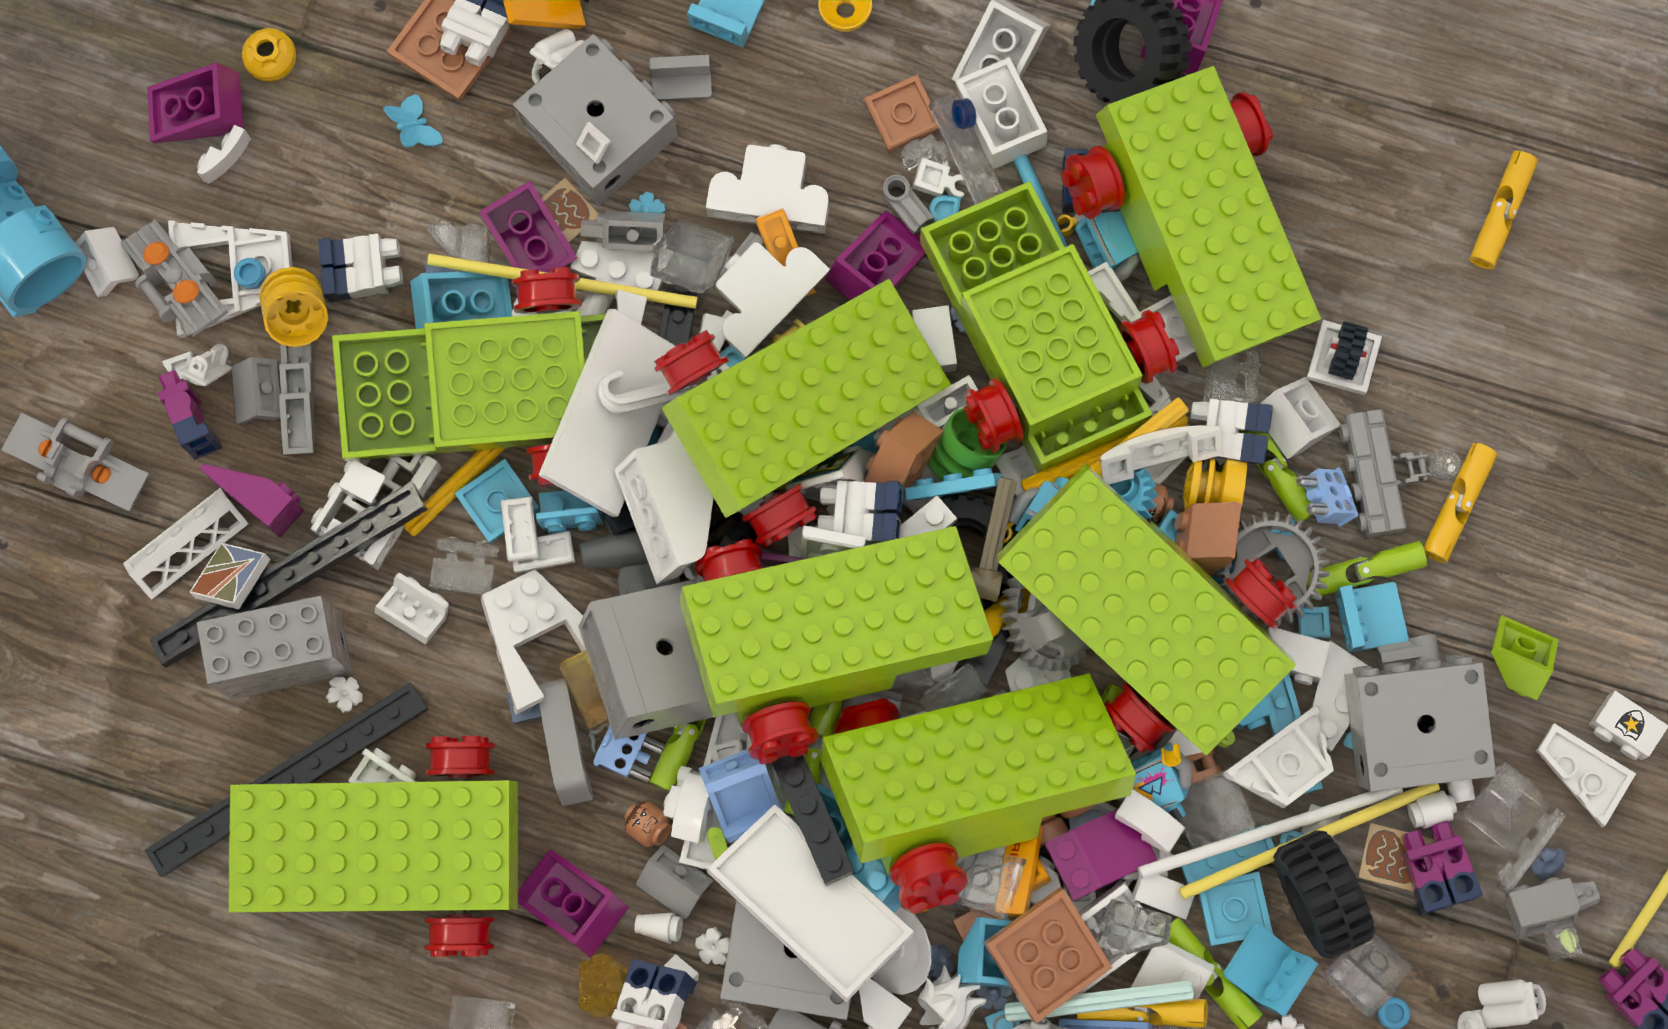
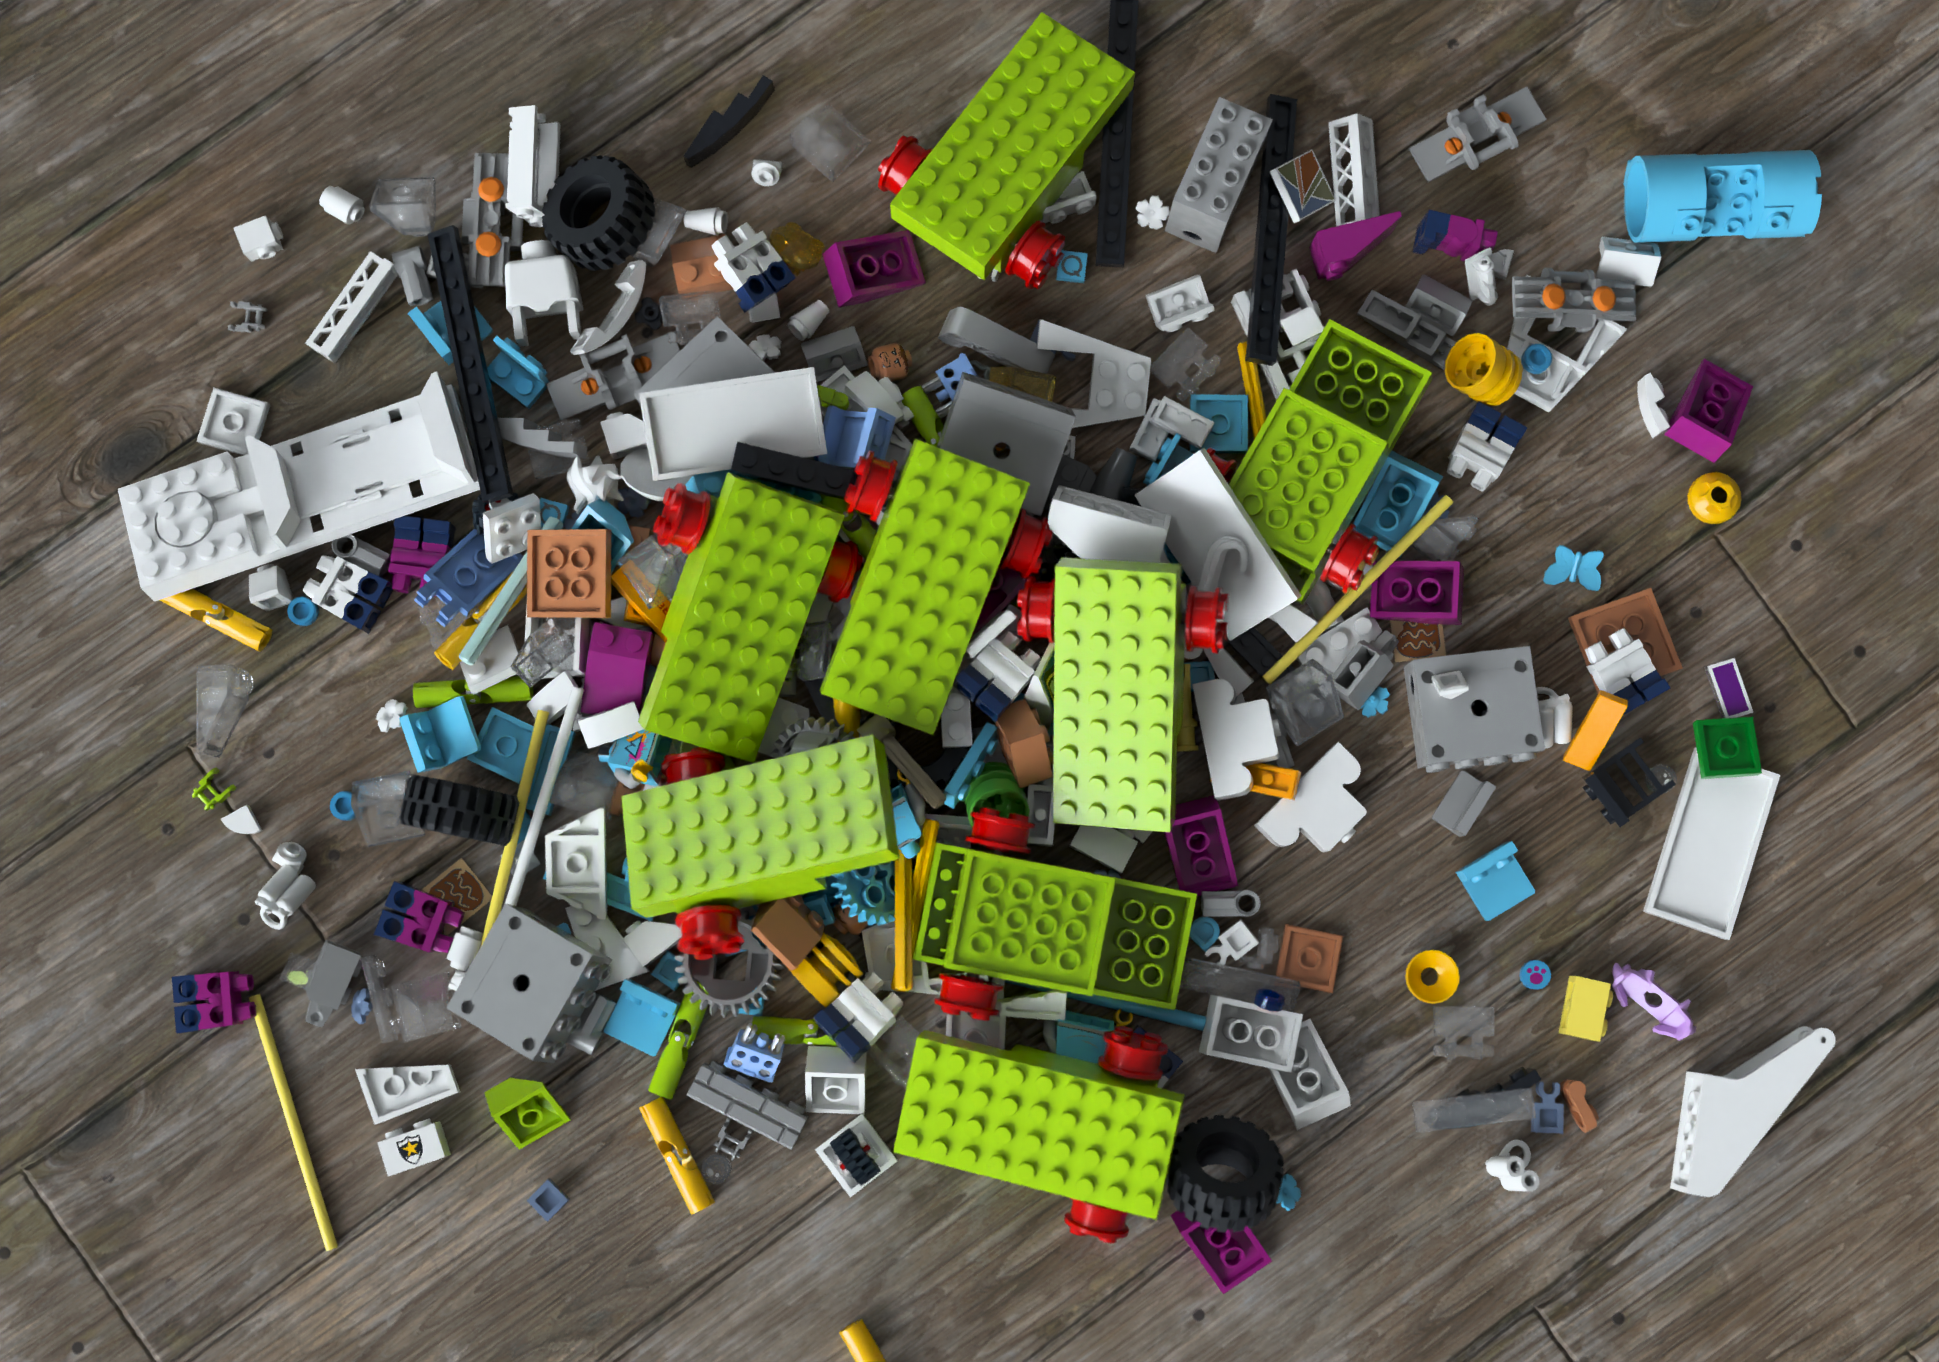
camera: 120 degrees right, 5 degrees up
white slope [1100,425,1223,485] -> none
none -> sand blue plate [527,1178,570,1222]
none -> medium azure tile [1056,250,1088,283]

